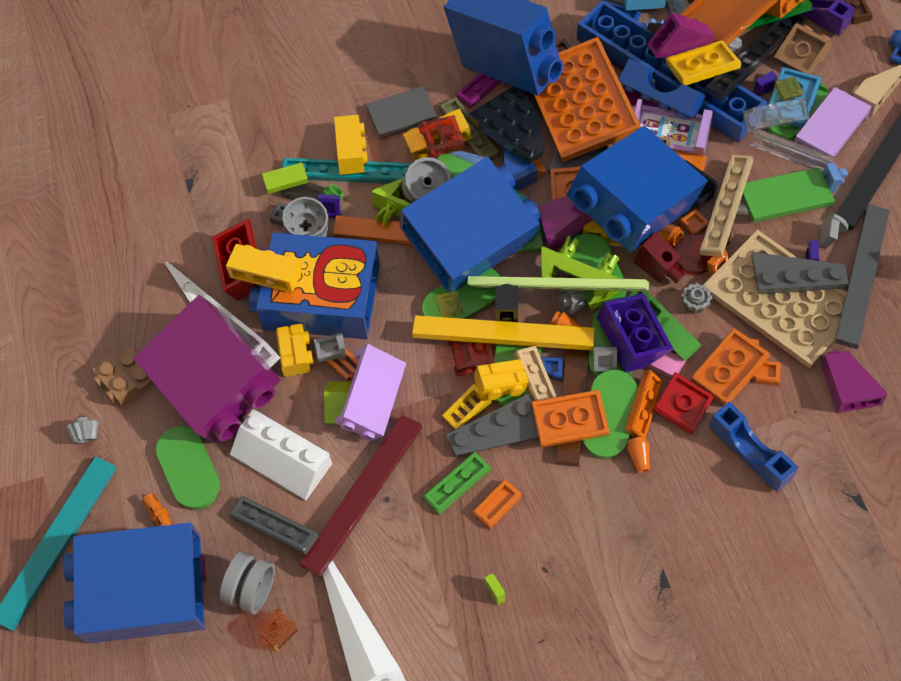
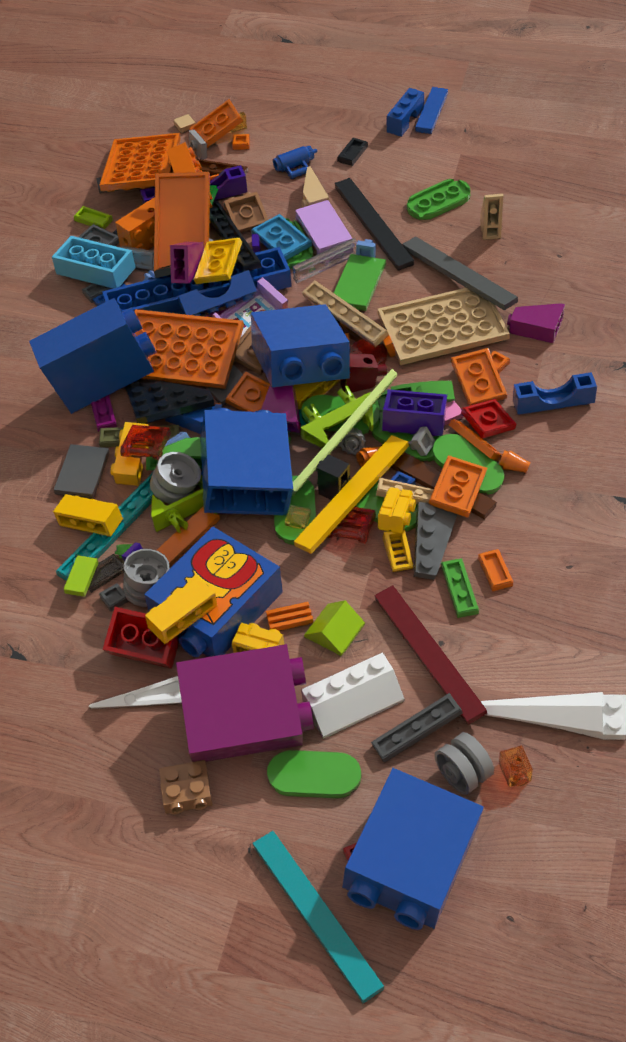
camera: 60 degrees left, 10 degrees down
light grey piece [65,417,99,443] -> none
orange pin [141,493,173,526] -> none
light grey tile [314,332,346,363] -> none
lavender panel [334,344,406,441] -> none
lime tile [485,573,505,605] -> none
light grey piece [681,283,713,314] -> none
clear slope [743,98,810,132] -> none
dark grey wing [751,252,849,294] -> none
clear yellow tile [775,76,803,101] -> none
dark purple tile [805,240,819,261] -> none
light grey tile [818,214,848,249] -> none

